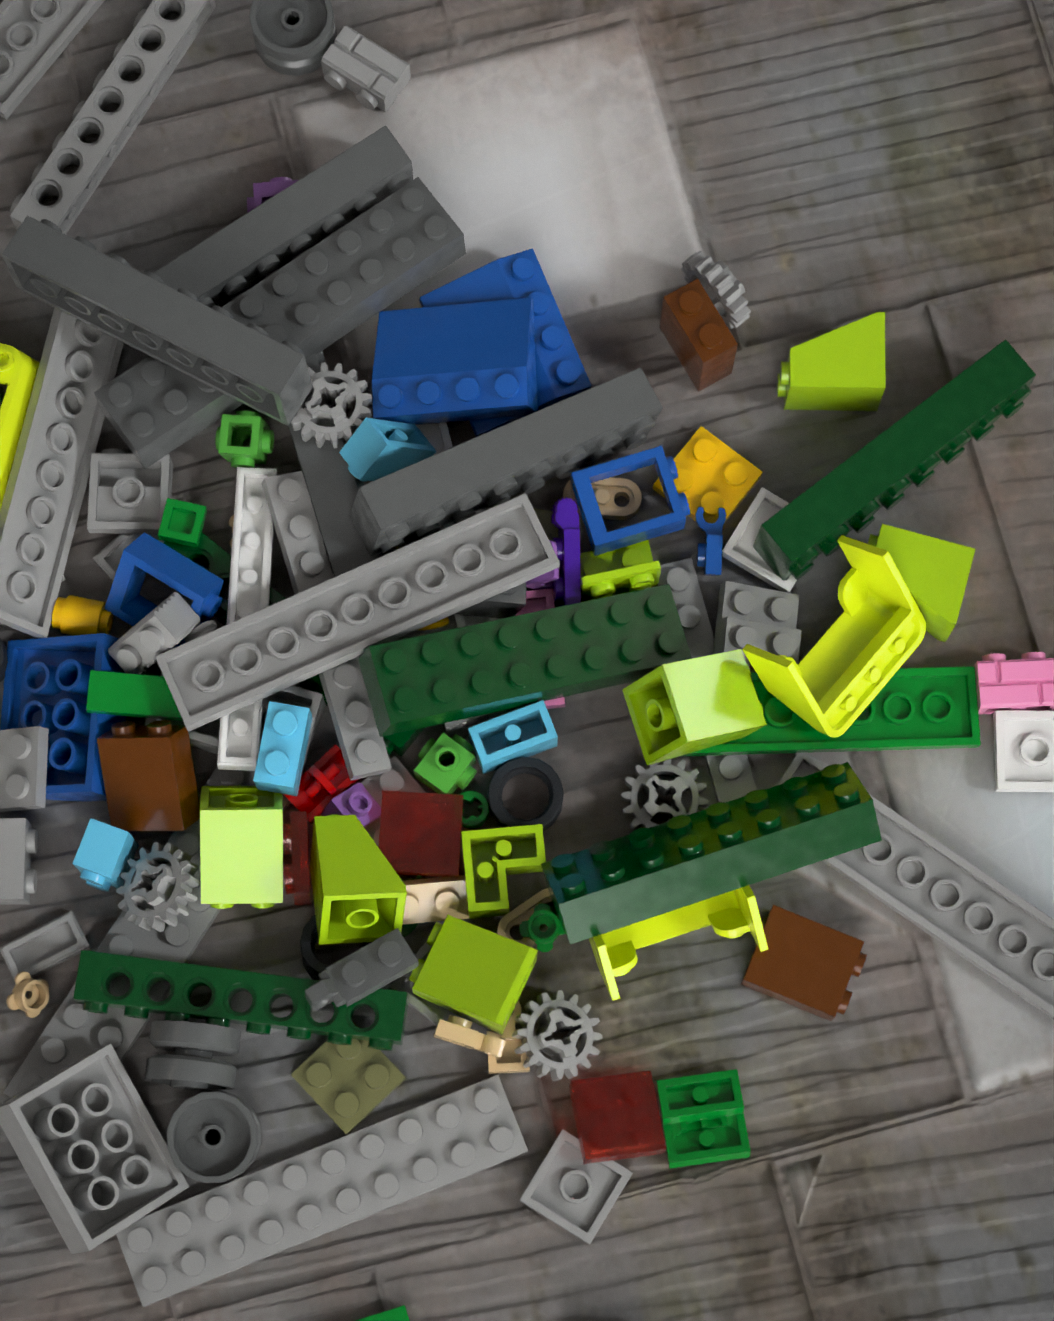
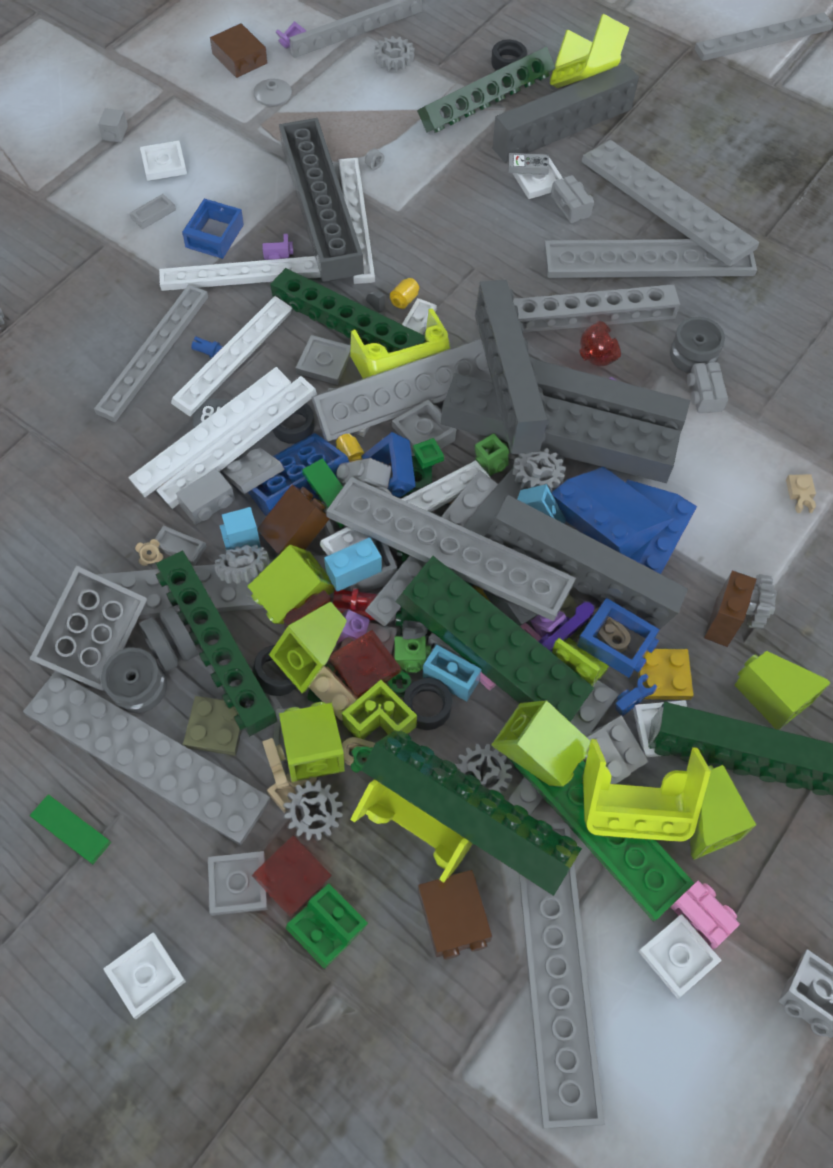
camera: 50 degrees right, 15 degrees down
dark grey hinge [305,928,419,1012] -> none
none -> dark grey tile [402,620,428,639]
none -> clear red cylinder [579,320,621,367]
none -> tan plate [786,474,816,513]

